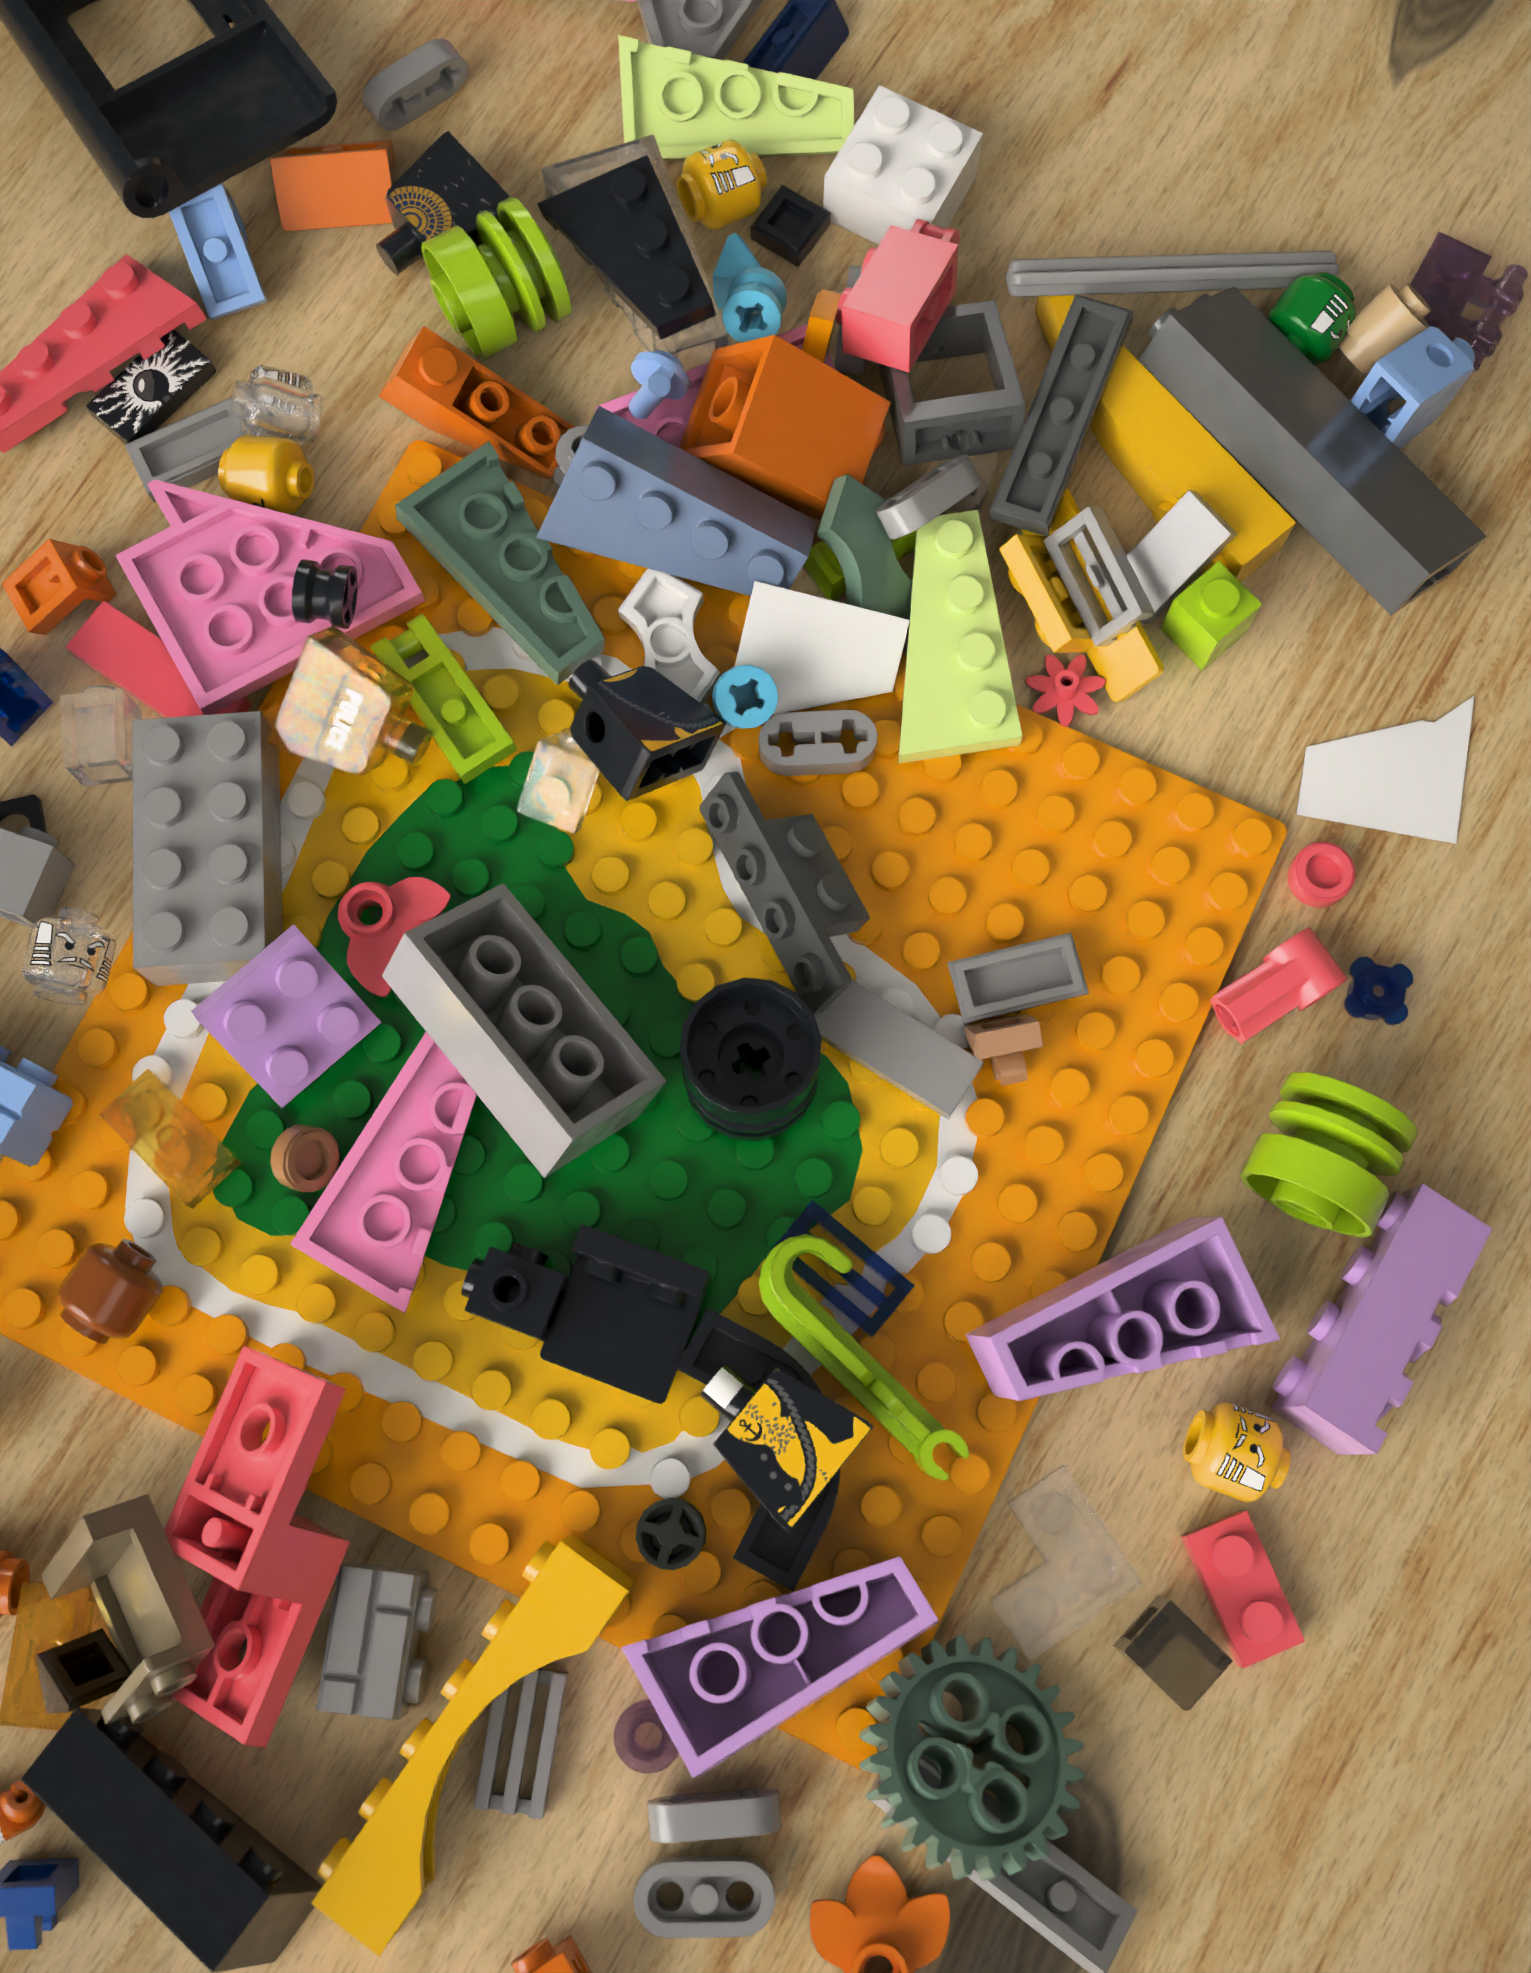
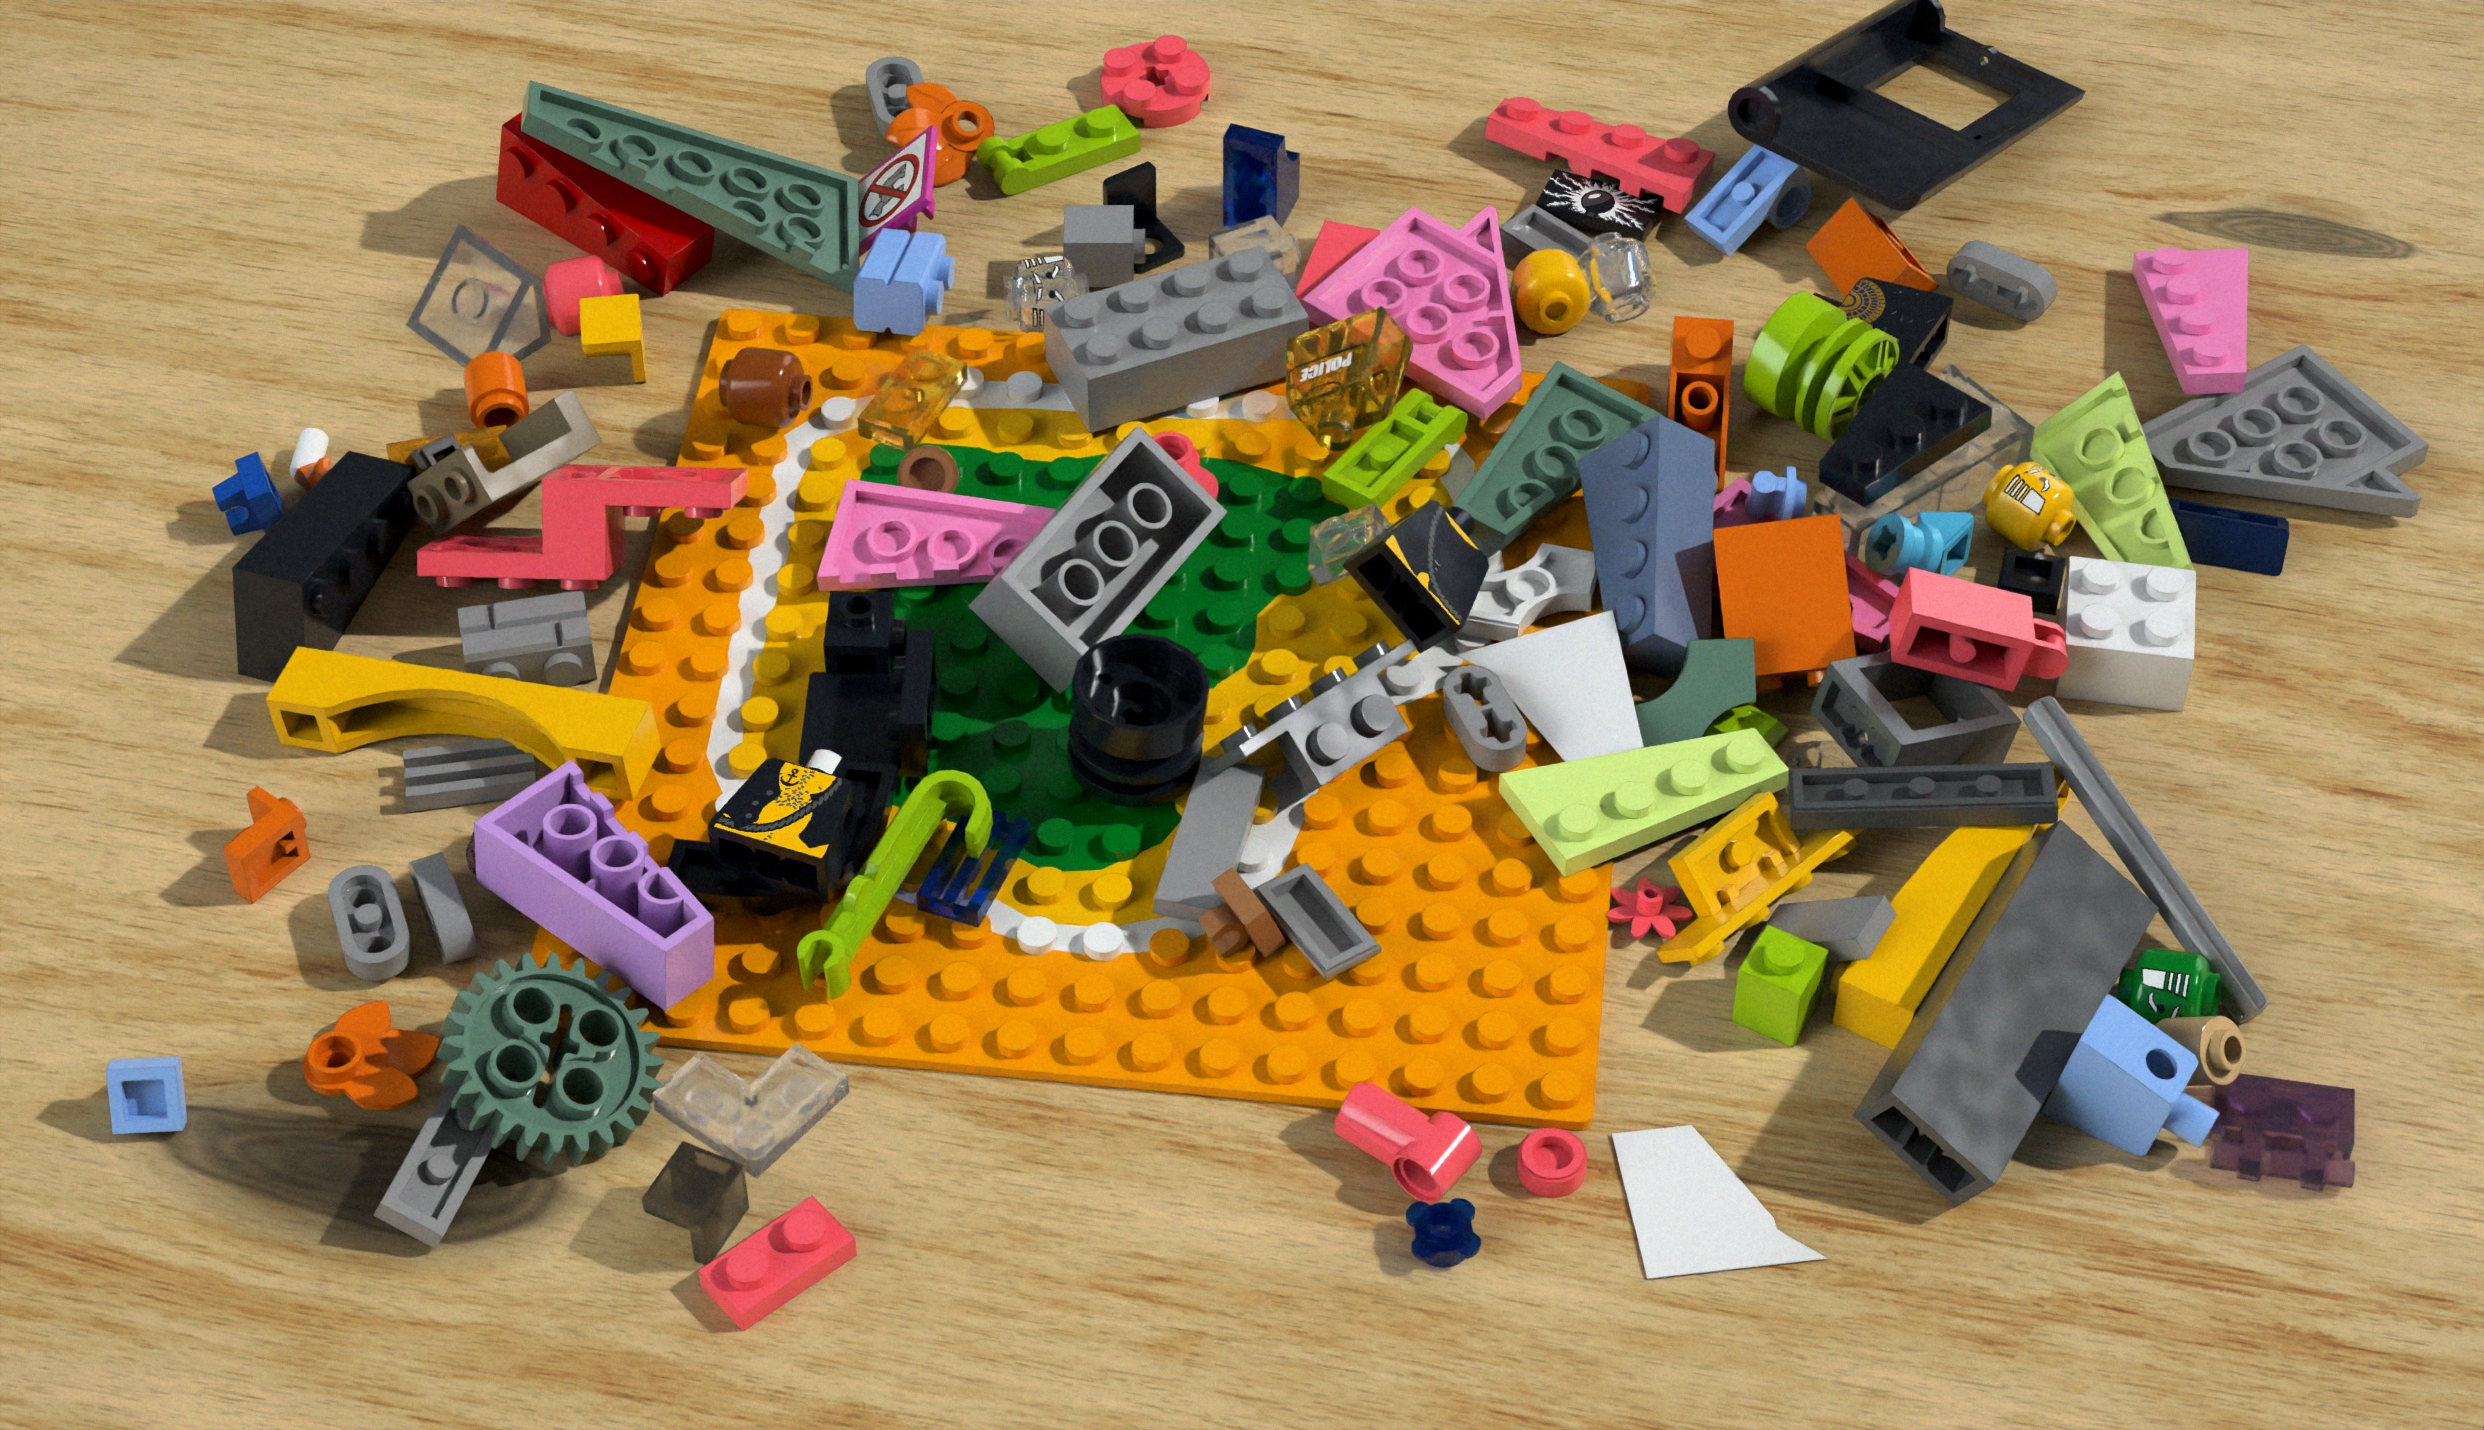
camera: 70 degrees right, 30 degrees down
orange bracket [1,539,116,635] -> none
lavender plate [191,924,381,1108] -> none
black wheel [292,559,358,629] -> none
pearl dark grey wheel [636,1498,706,1570] -> none
medium azure wheel [712,665,778,729] -> none
light orange tile [802,289,842,363] -> none
light grey beam [876,454,982,539] -> none
lavender wedge [965,1217,1280,1401] -> none
light grey tile [1043,506,1155,646] -> none
yellow head [1183,1401,1291,1503] -> none
lime wheel [1240,1072,1418,1238] -> none
lavender wedge [1270,1184,1493,1455] -> none

